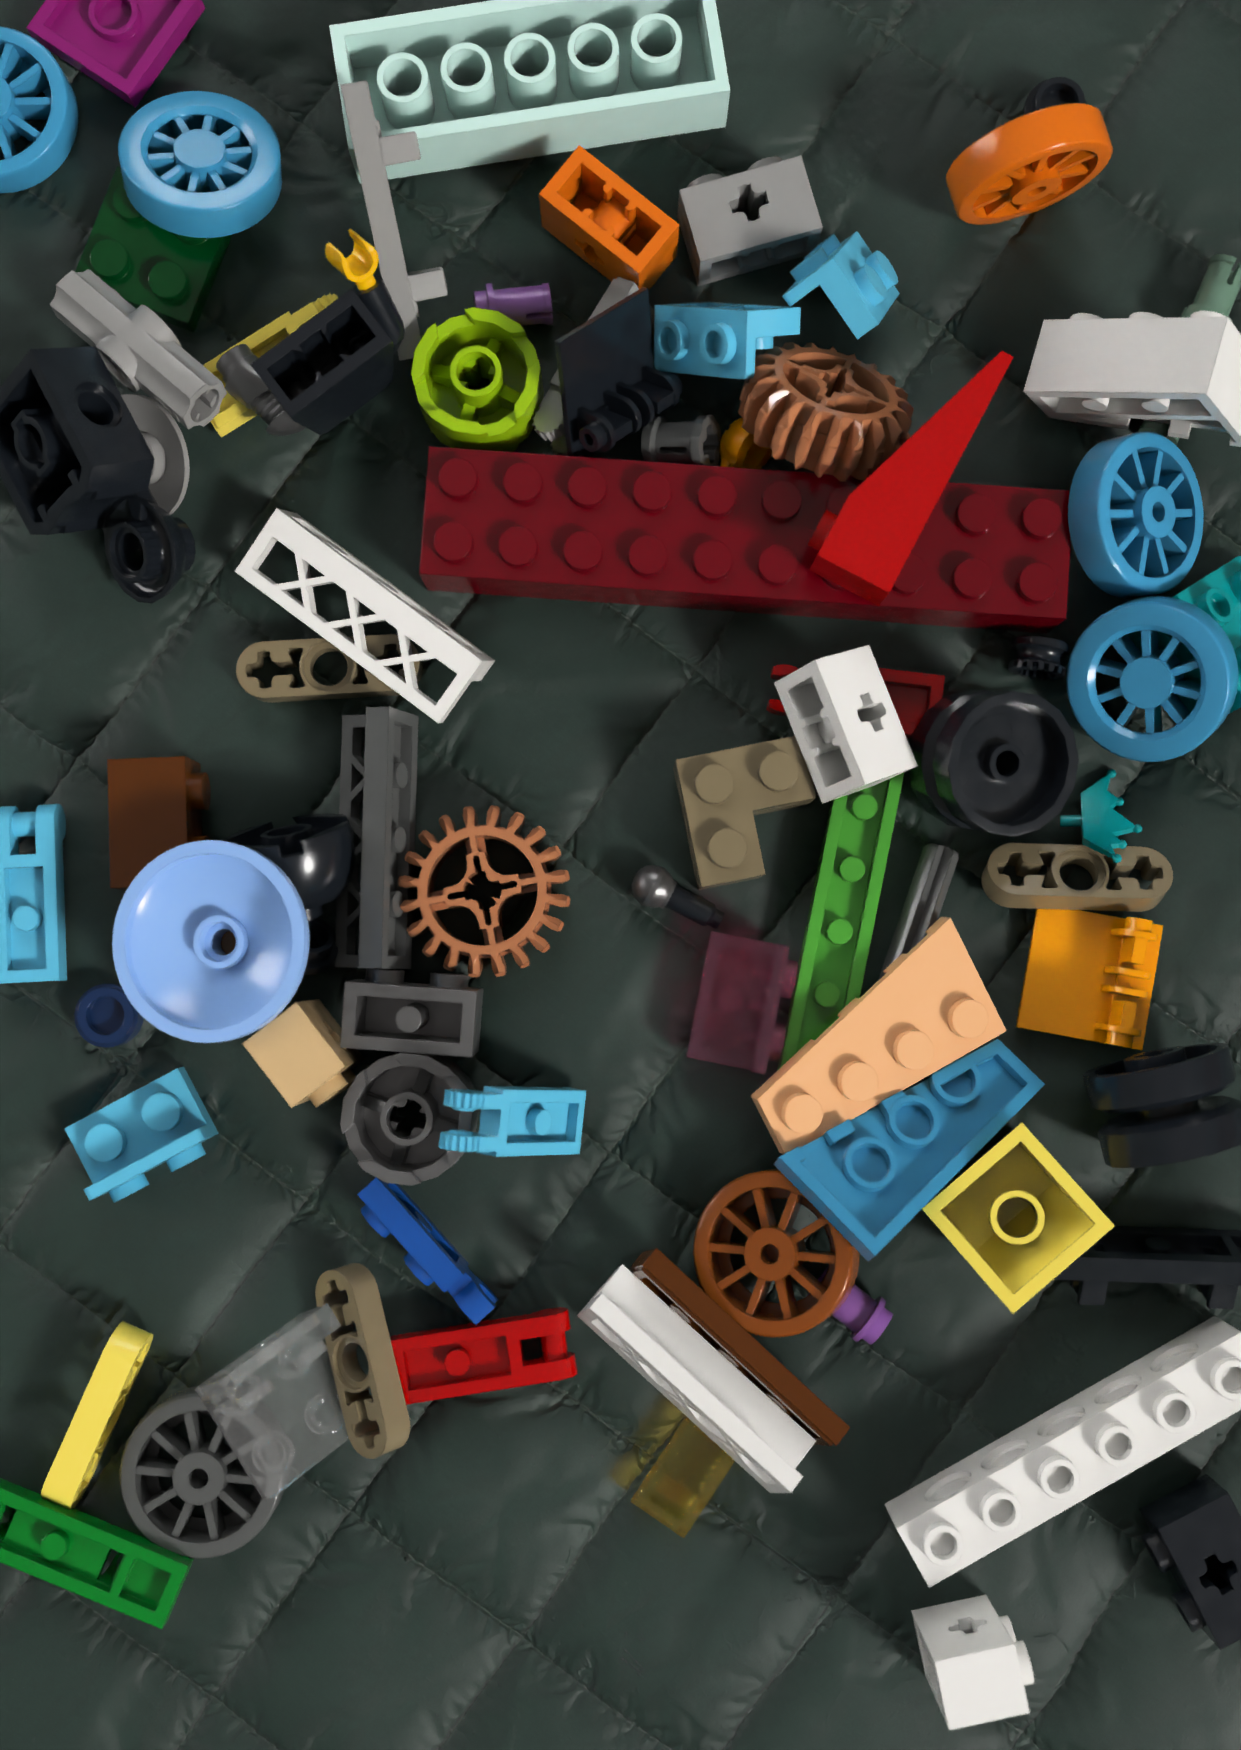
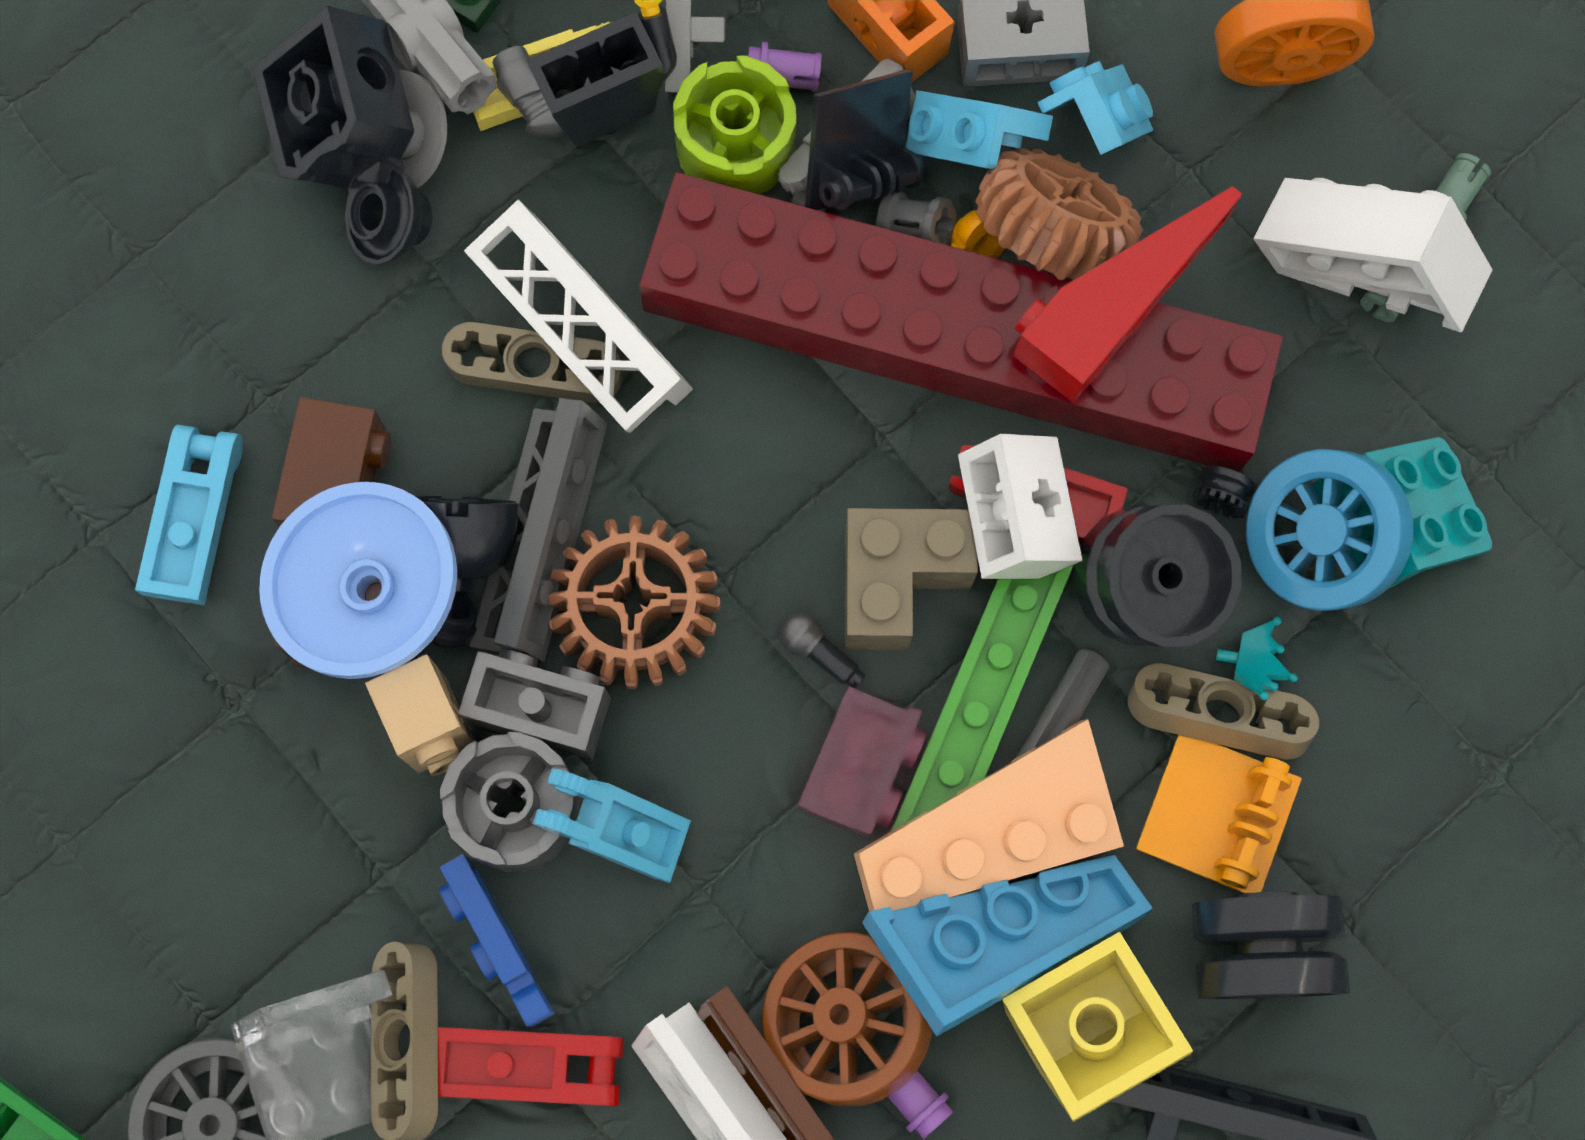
camera: 10 degrees right, 10 degrees down
light yellow beam [41,1321,153,1510] -> none
medium azure bracket [64,1067,219,1203] -> none
dark blue tile [74,984,144,1048] -> none
dark azure wheel [1068,431,1204,598] -> none

